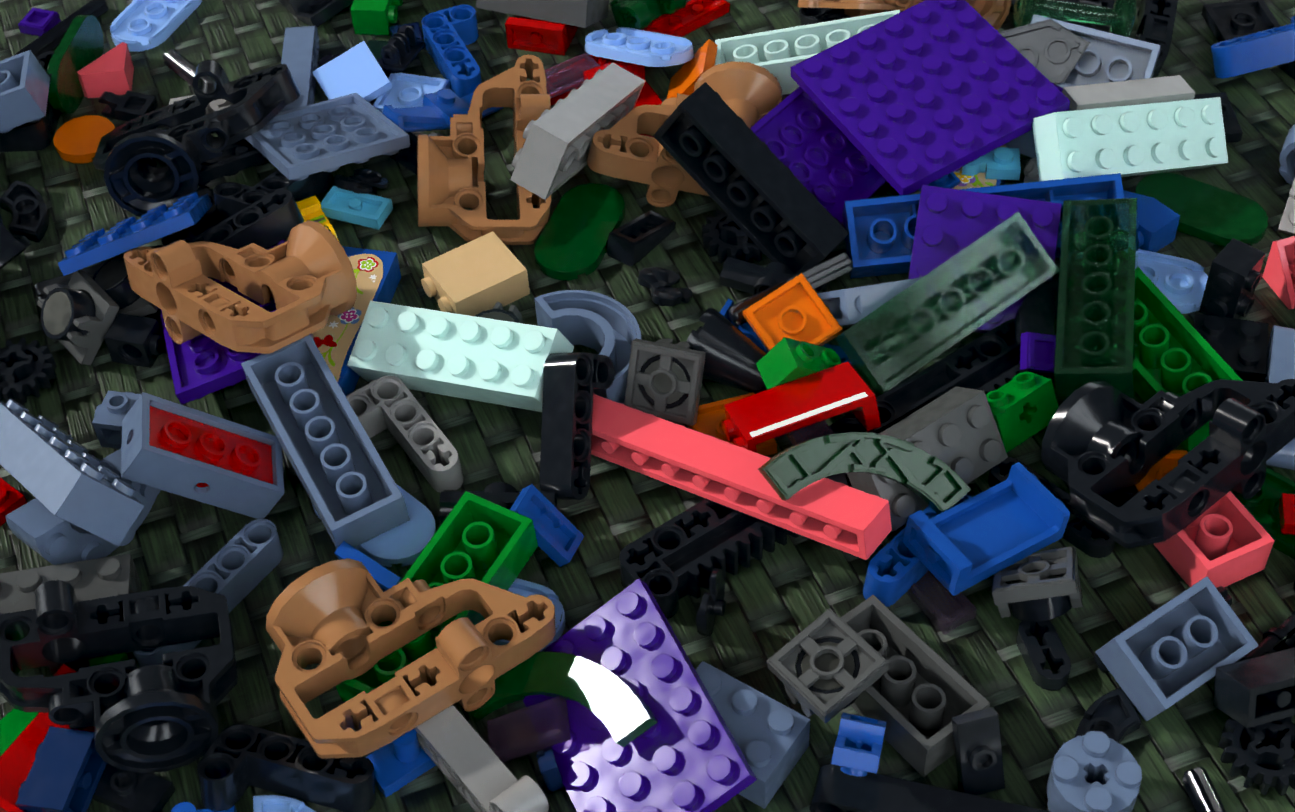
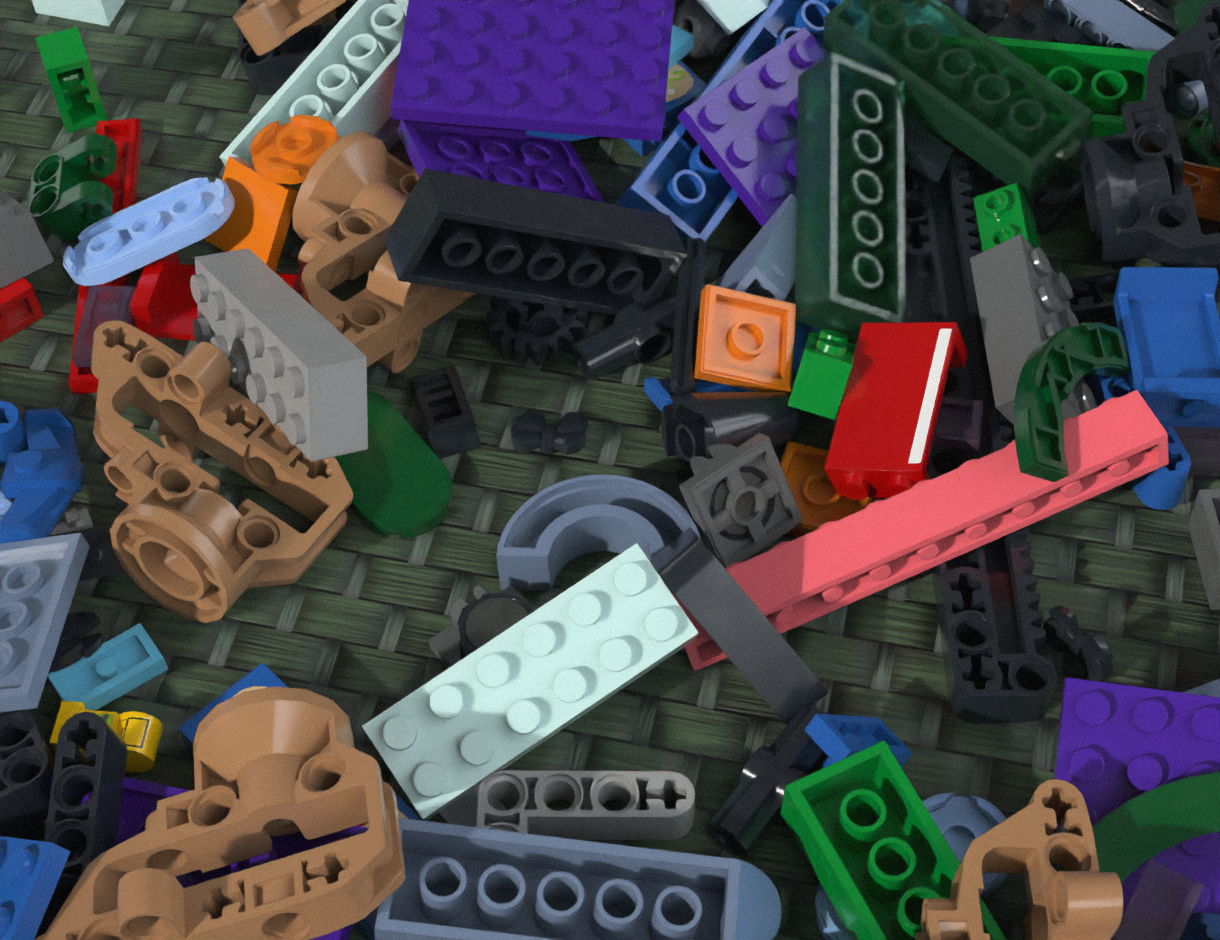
camera: 55 degrees left, 5 degrees up
tan brick [421,231,530,316] -> none
dark purple tile [1020,332,1059,374] -> none
none -> orange tile [250,115,340,185]

